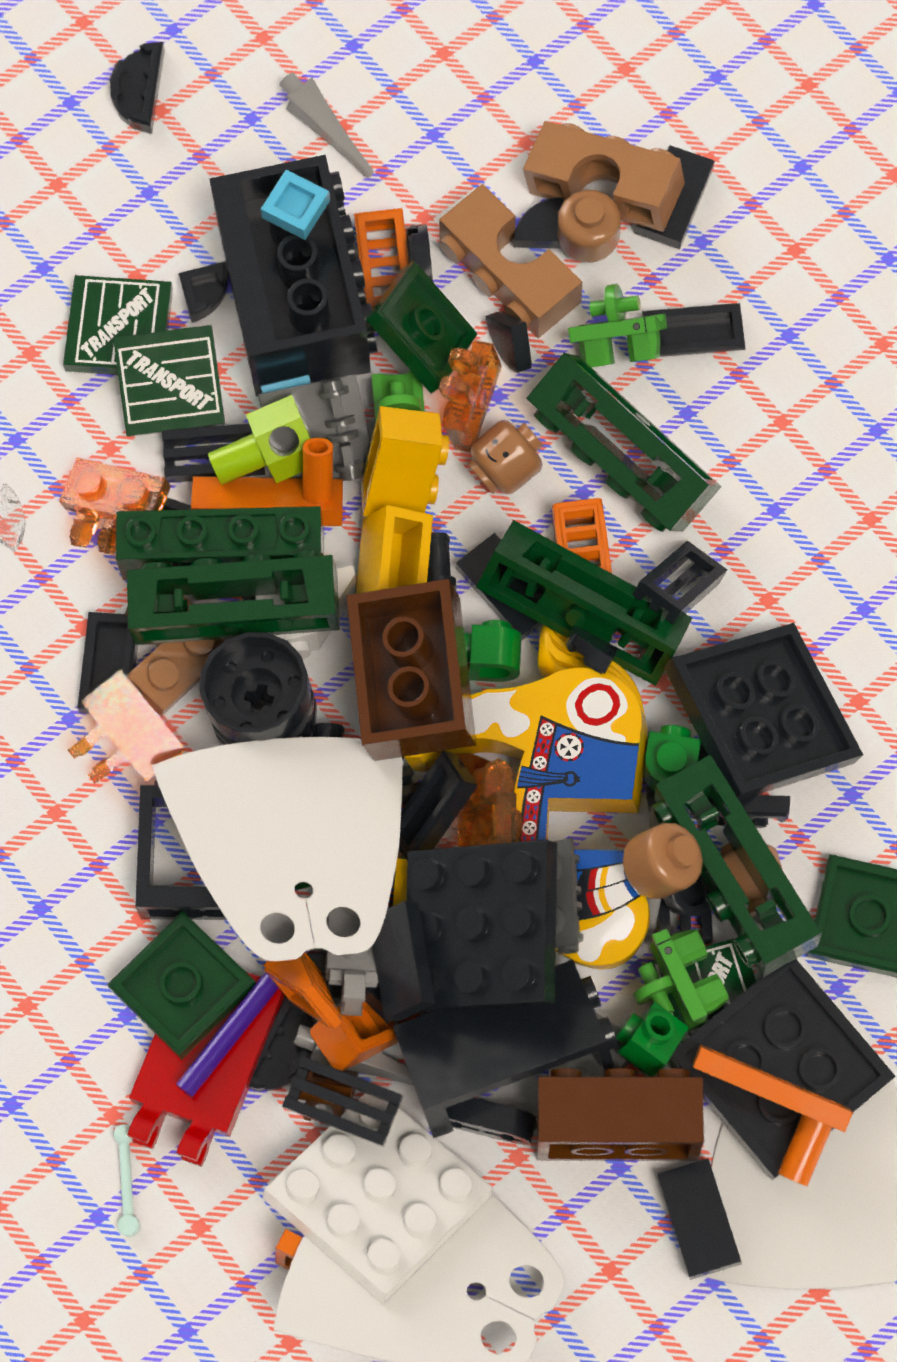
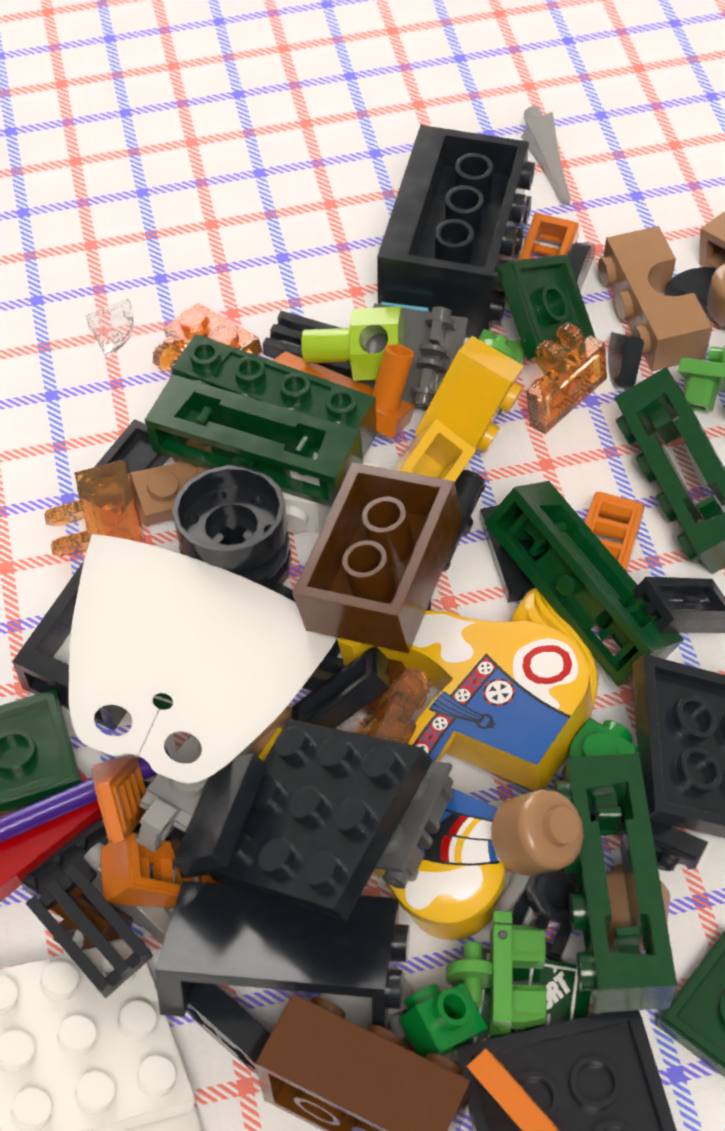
camera: 25 degrees right, 15 degrees down
dark green tile [63,275,173,375] -> none
black tile [110,42,165,134] -> none
dark green tile [113,325,226,437] -> none
black tile [178,261,228,323] -> none
medium azure plate [261,170,330,240] -> none
green plate [464,620,522,682] -> none
medium nougat head [468,420,544,494] -> none
black tile [565,625,619,674] -> none

